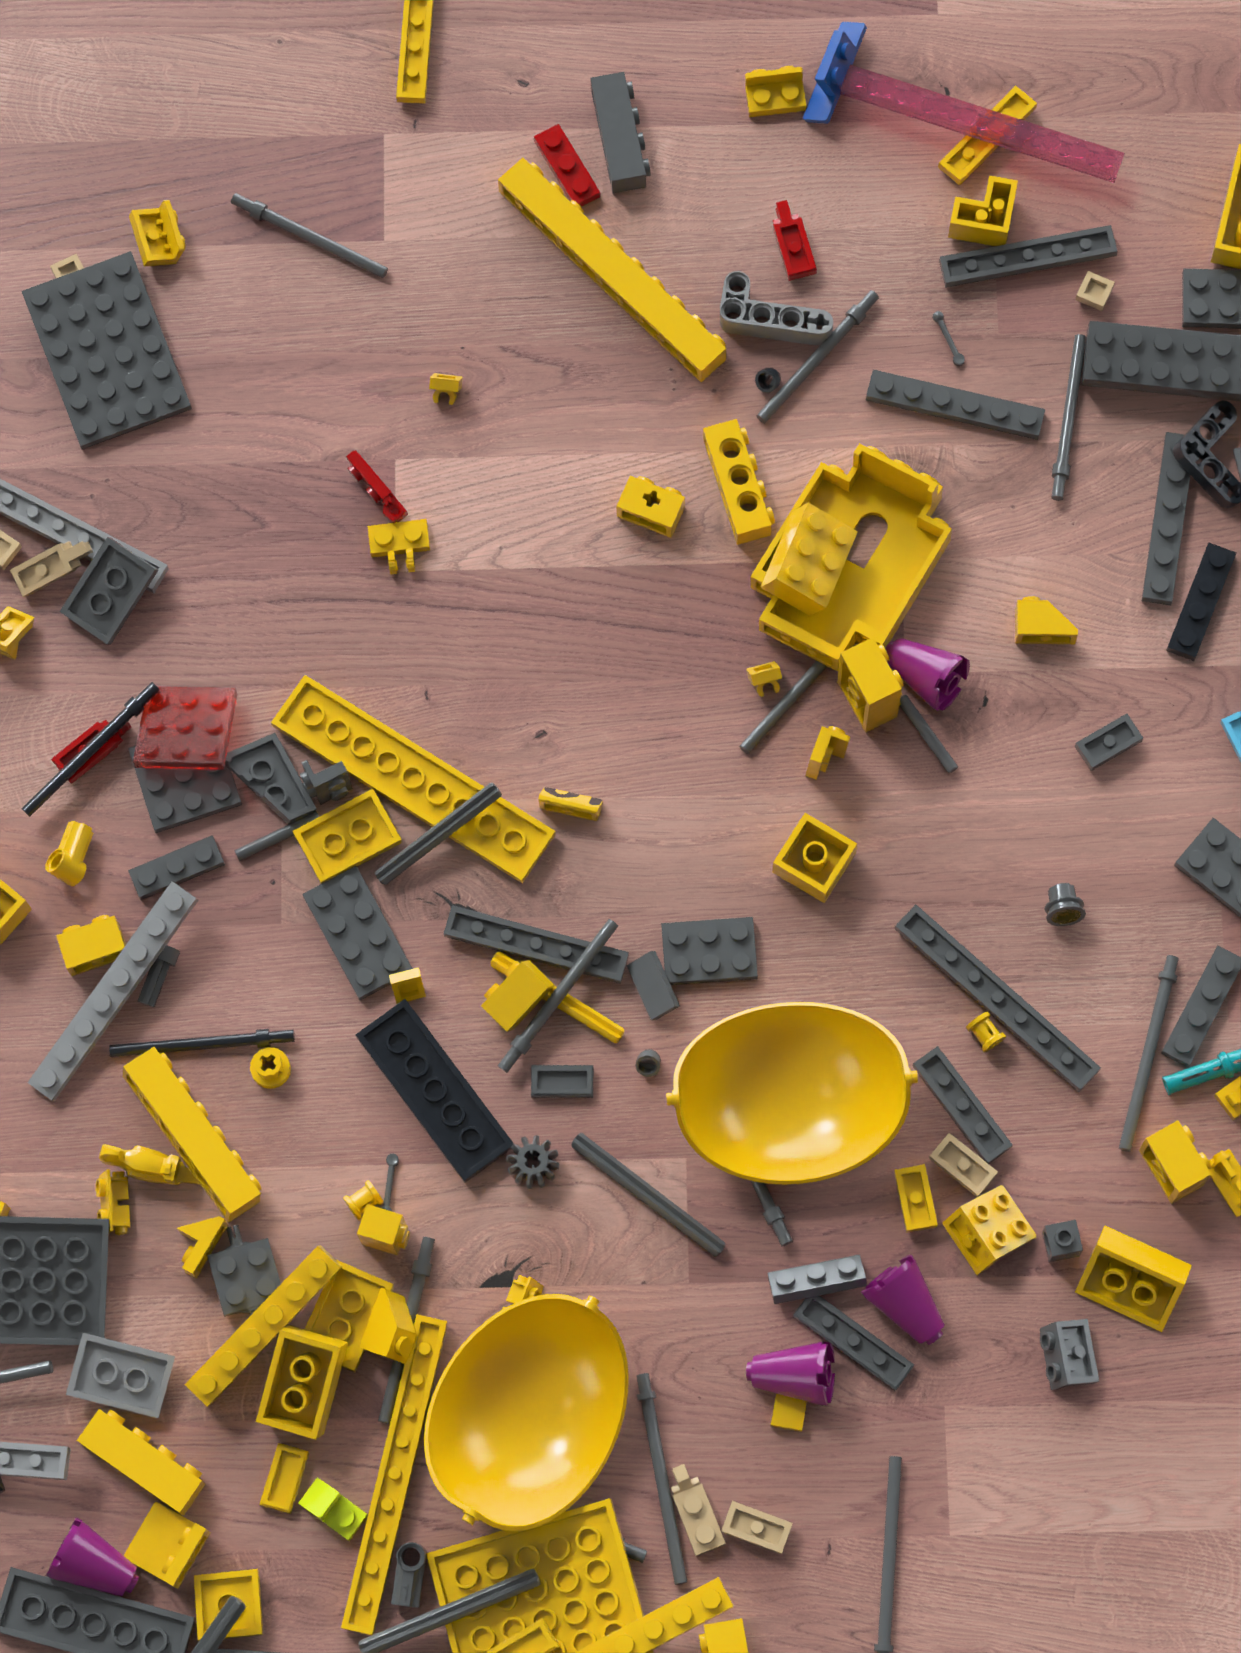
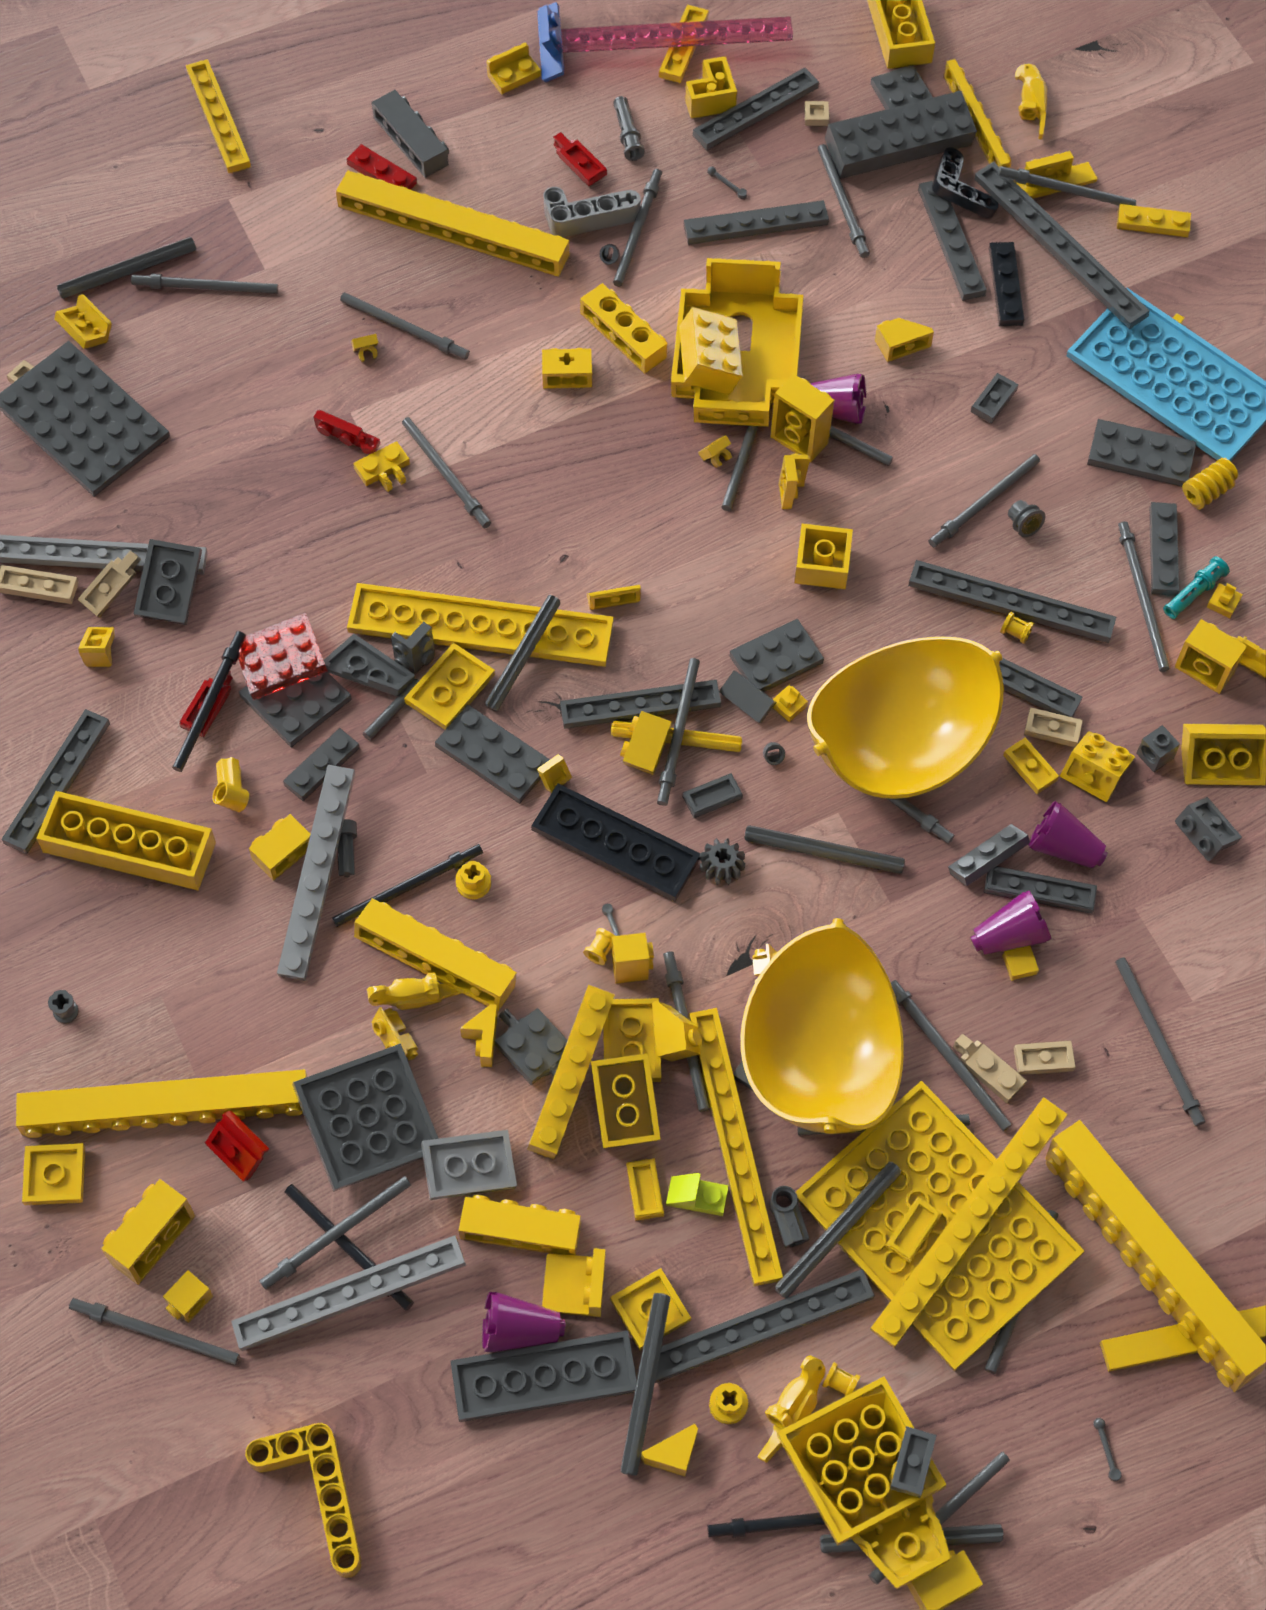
camera: 30 degrees left, 10 degrees down
none -> dark grey axle [57,237,196,298]
none -> dark grey bar [340,292,470,360]
none -> dark grey bar [402,417,491,528]
none -> dark grey pin [613,96,645,161]
none -> yellow tile [773,685,808,722]
none -> dark grey bar [928,454,1040,548]

